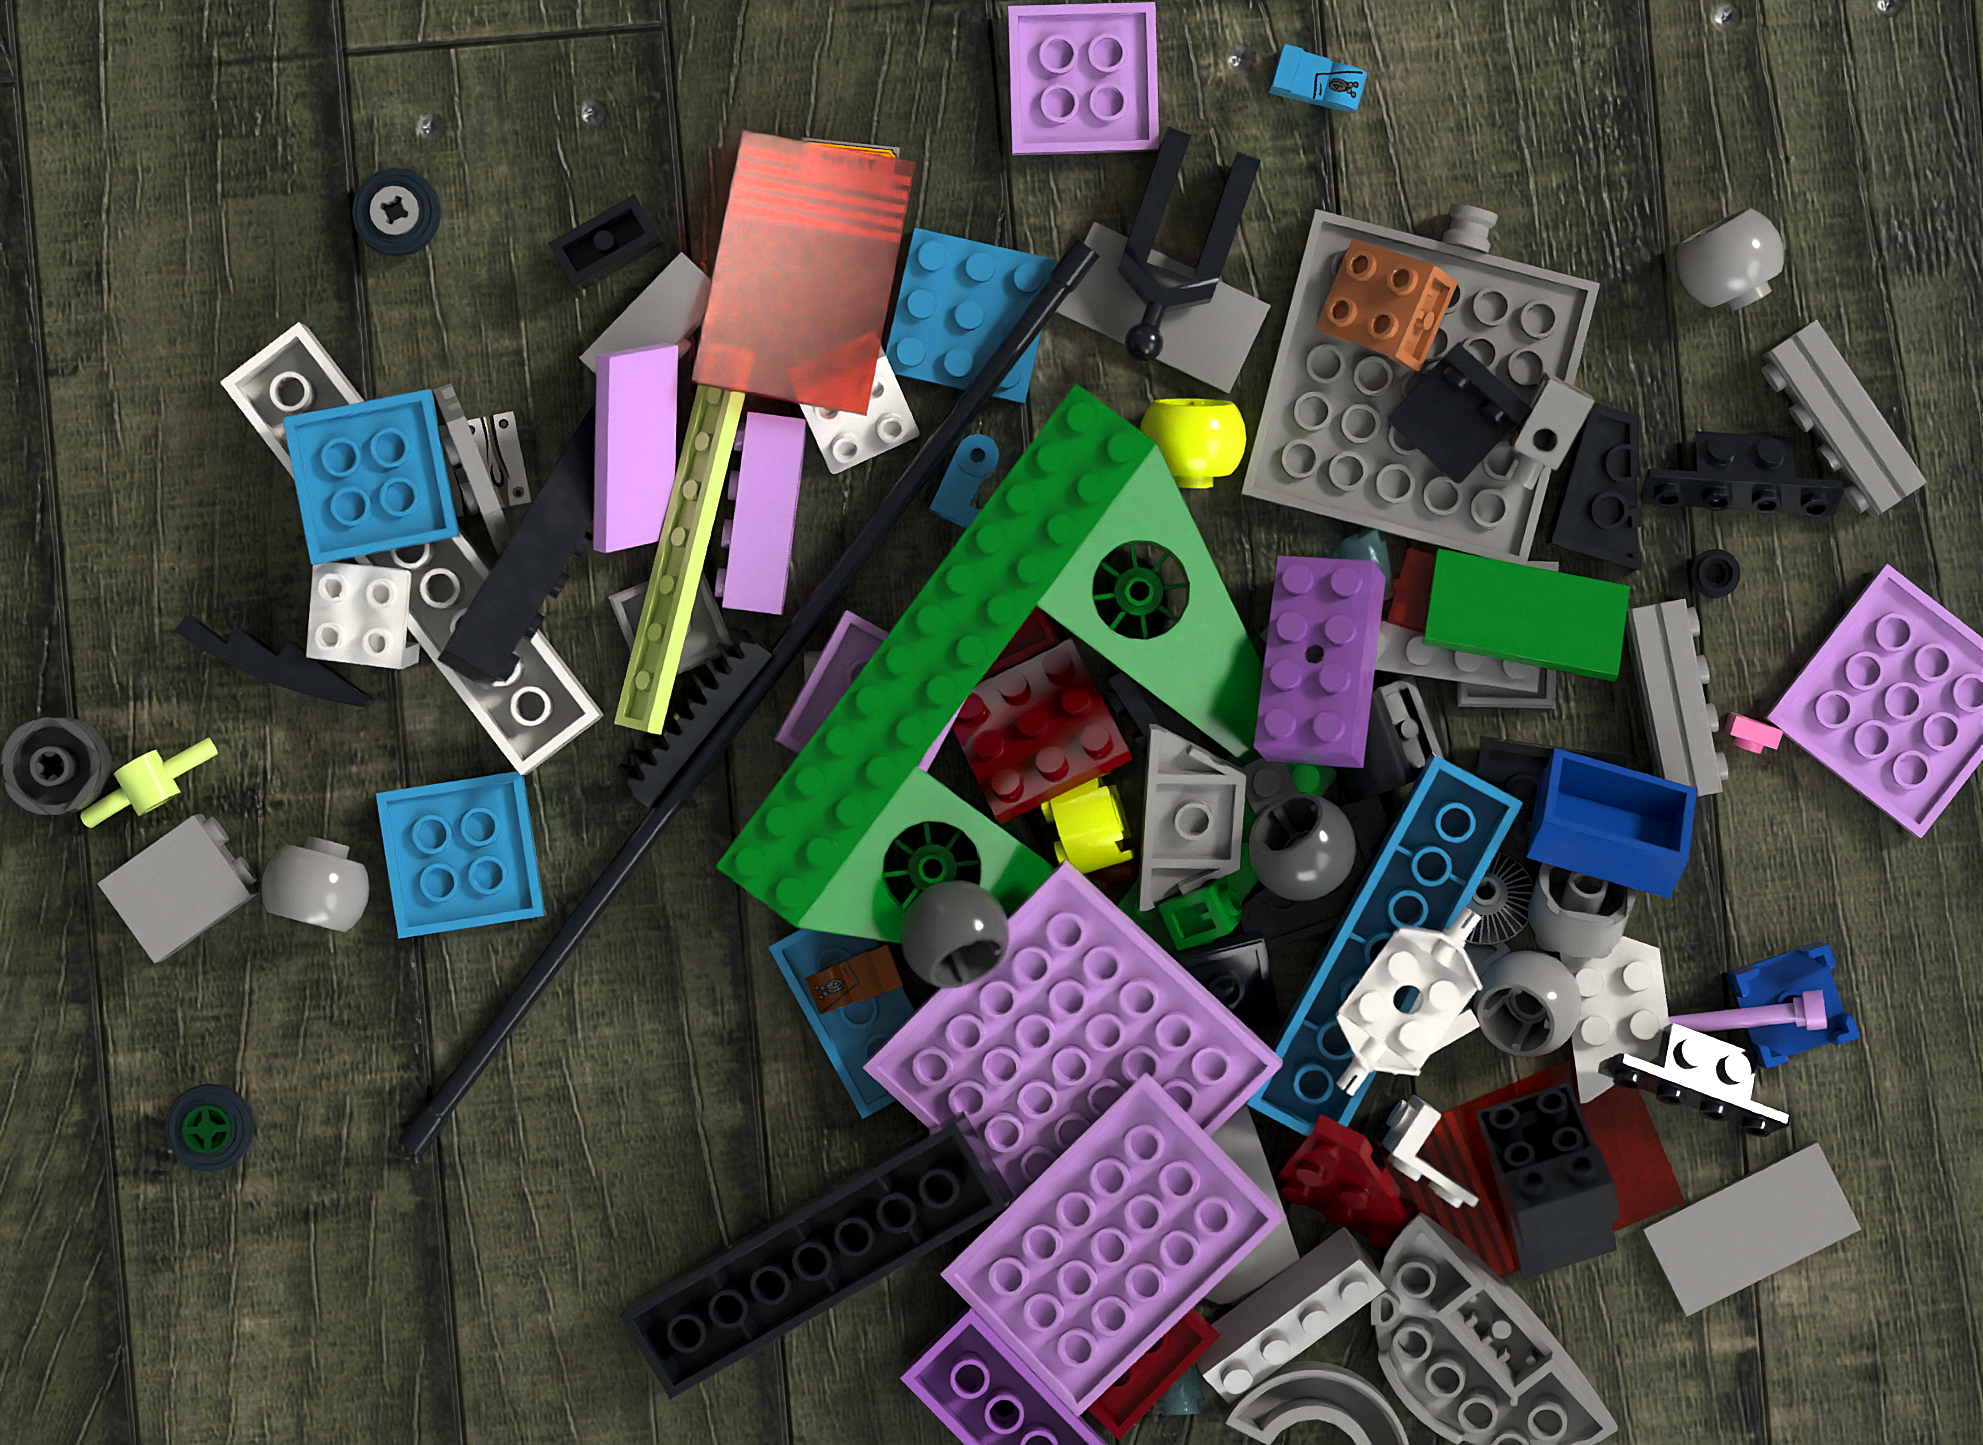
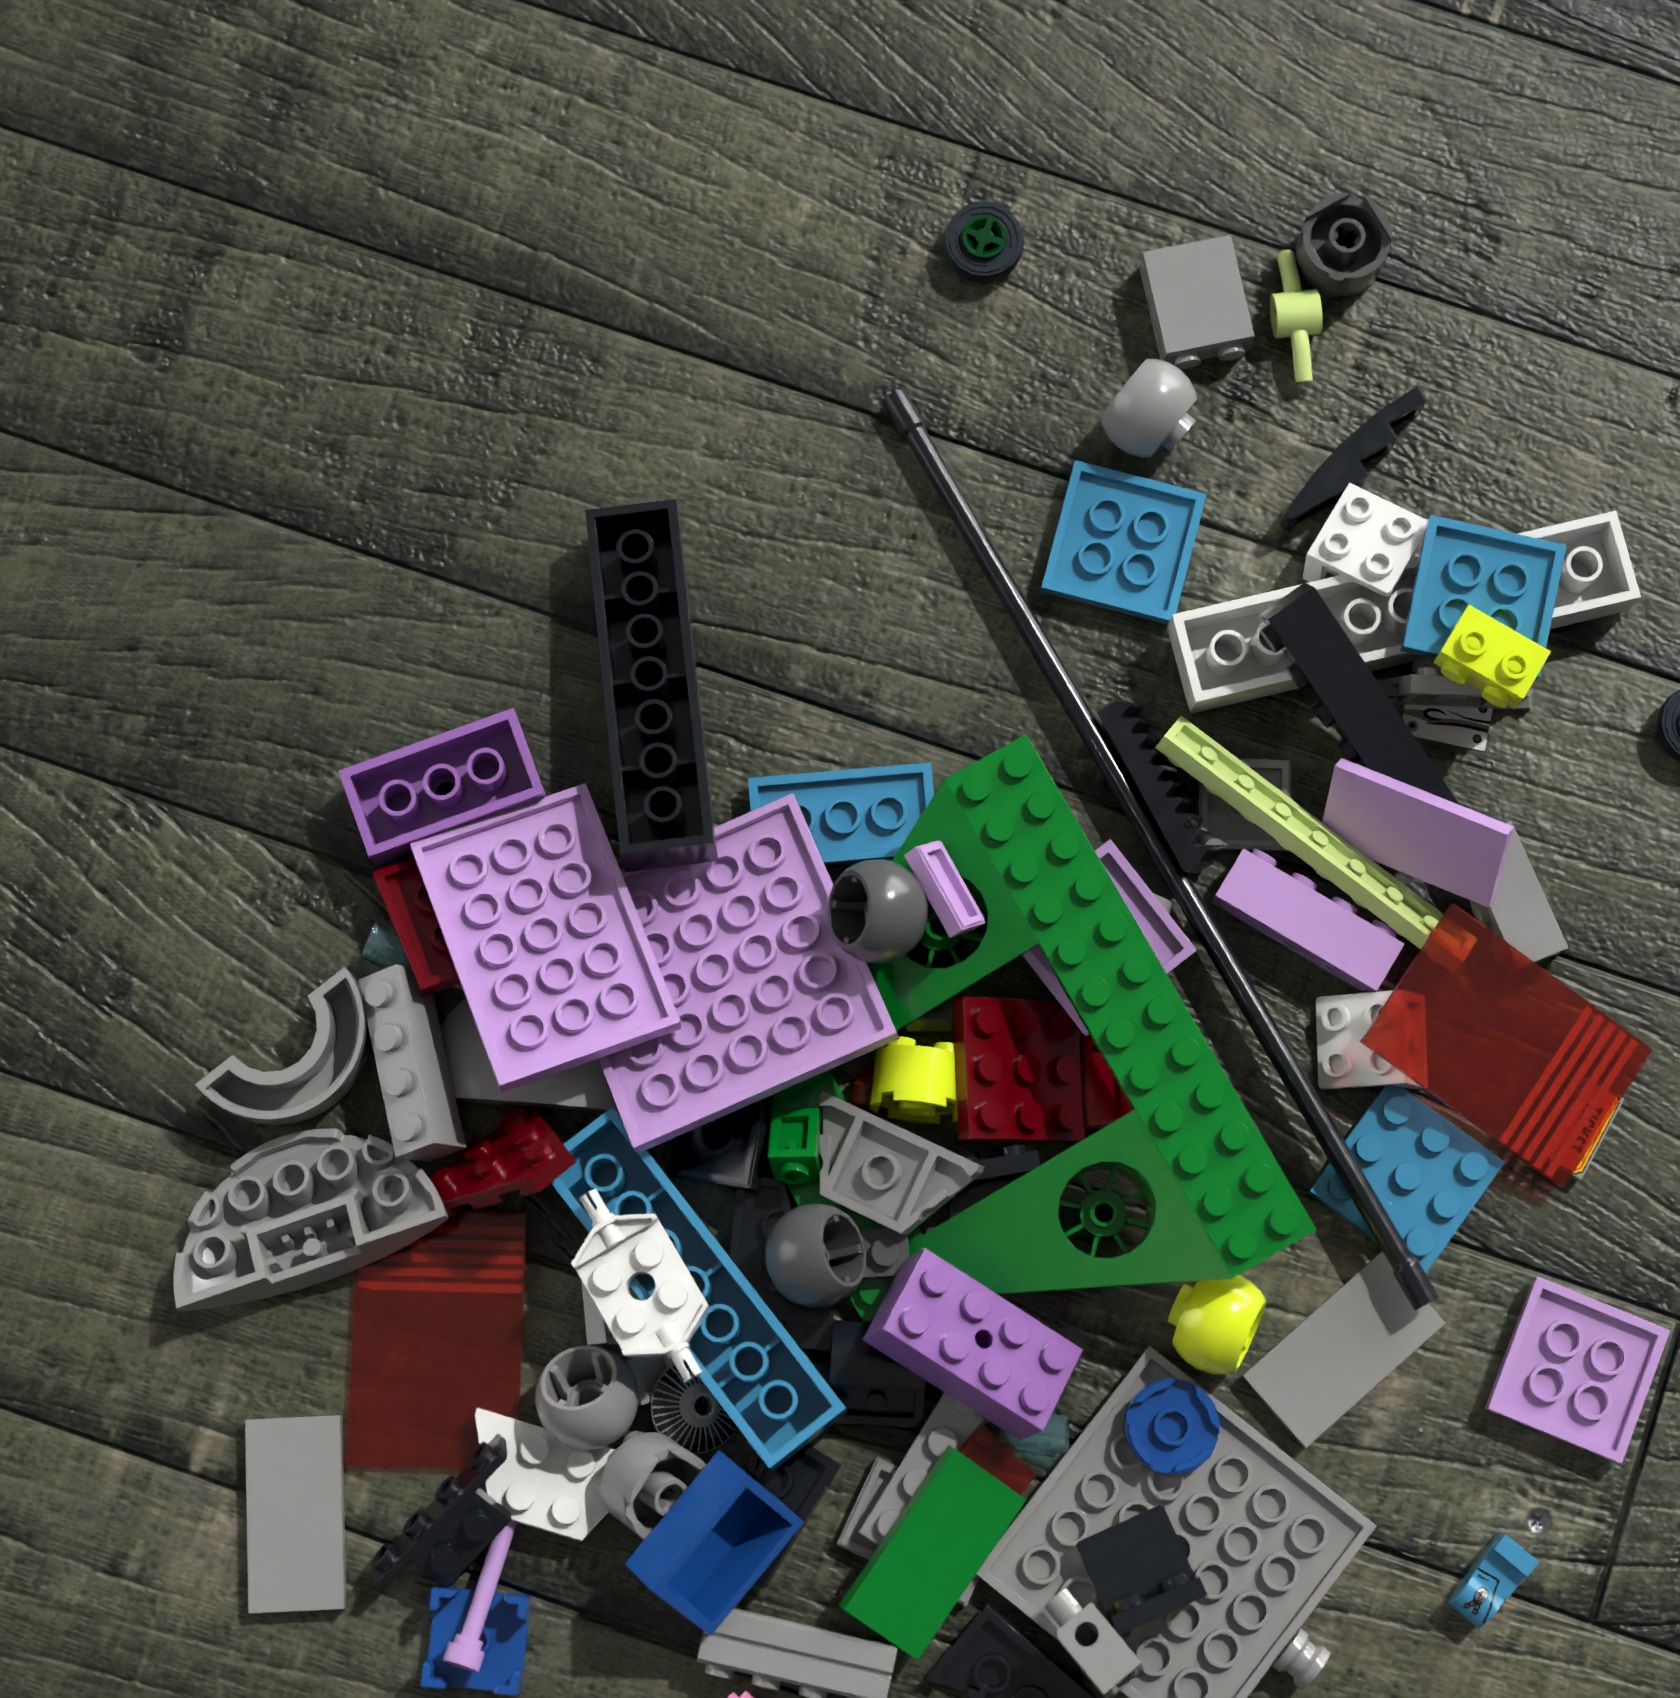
camera: 110 degrees right, 10 degrees down
black brick [548,194,663,292] -> none
reddish brown leg [805,942,905,1015] -> none
dark azure leg [929,434,999,529] -> none
black piece [1117,126,1260,361] -> none
nougat bracket [1315,239,1458,373] -> none
white bracket [1381,1094,1479,1209] -> none
black brick [1474,1082,1620,1280] -> none
none -> lavender tile [904,840,986,938]
none -> blue tile [1124,1378,1220,1475]
none -> neon yellow brick [1433,604,1551,710]

